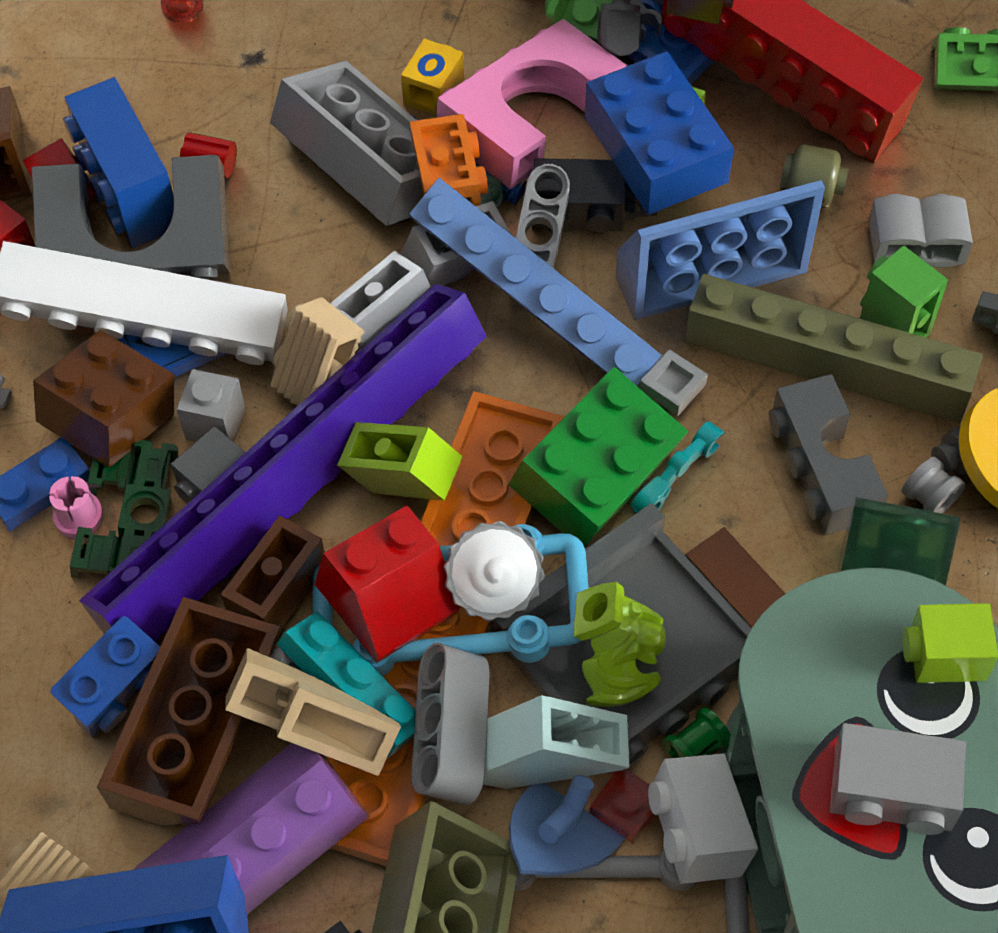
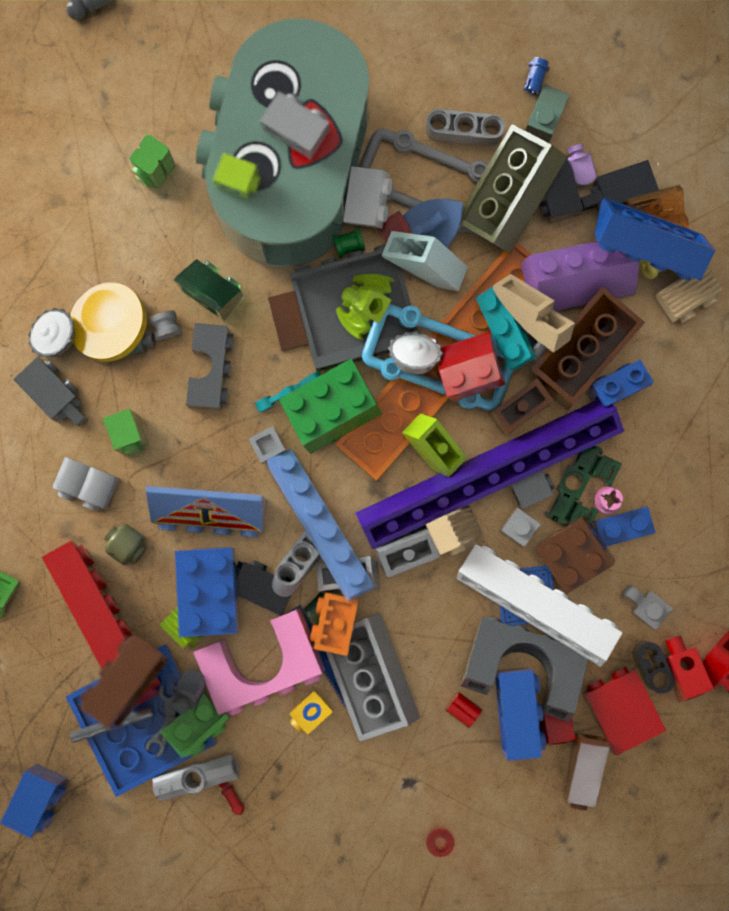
camera: 160 degrees left, 25 degrees up
light grey beam [411,643,490,805] -> none
olive brick [685,273,983,424] -> none

